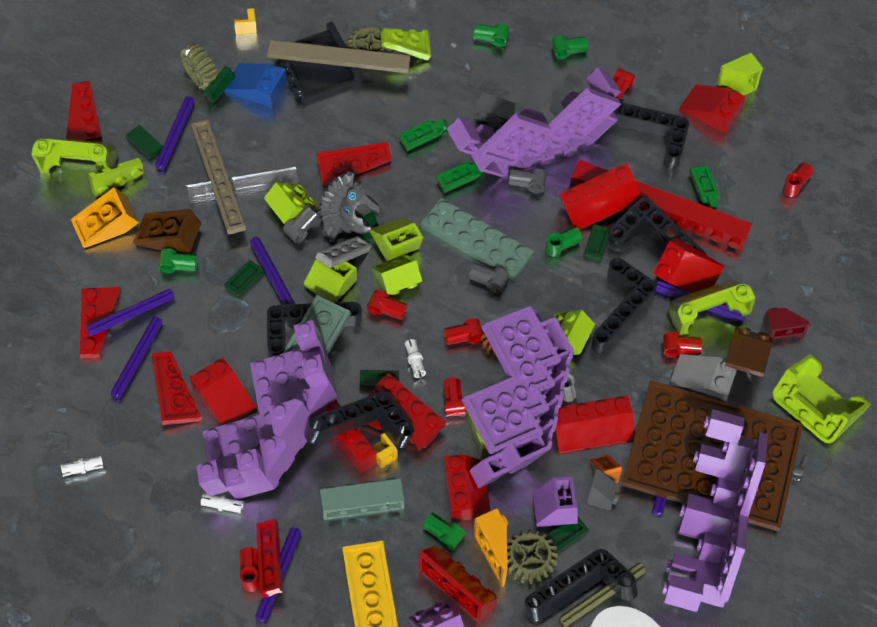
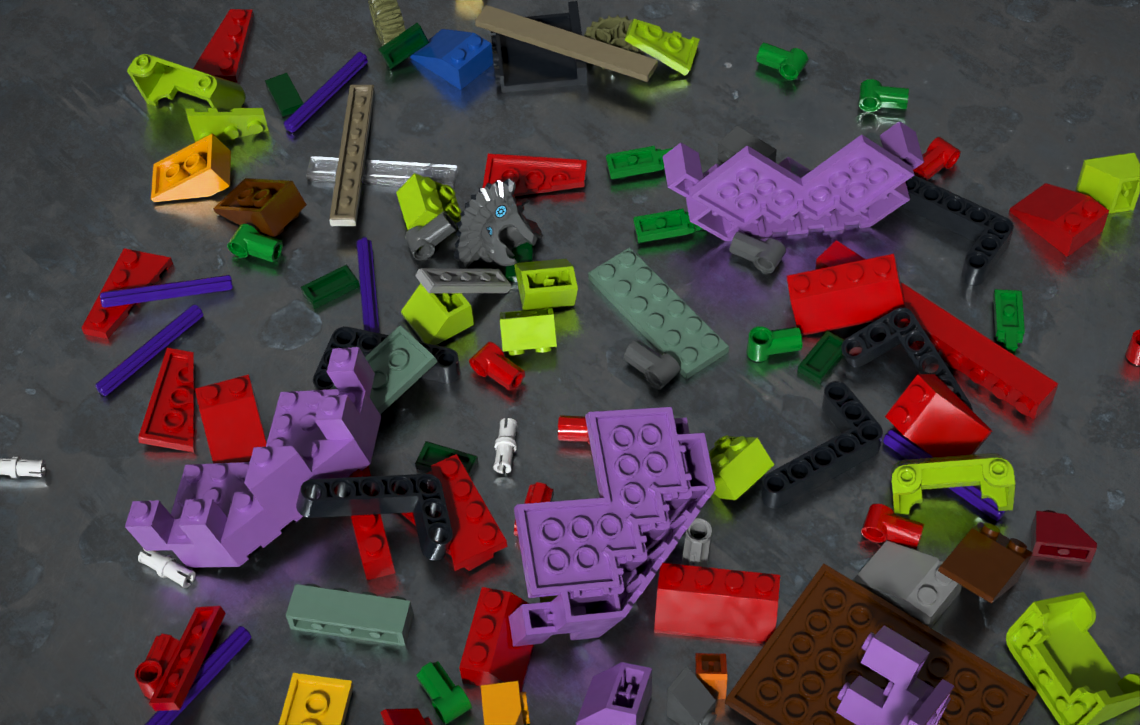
camera: 25 degrees right, 5 degrees down
yellow panel [372,433,398,469] -> none

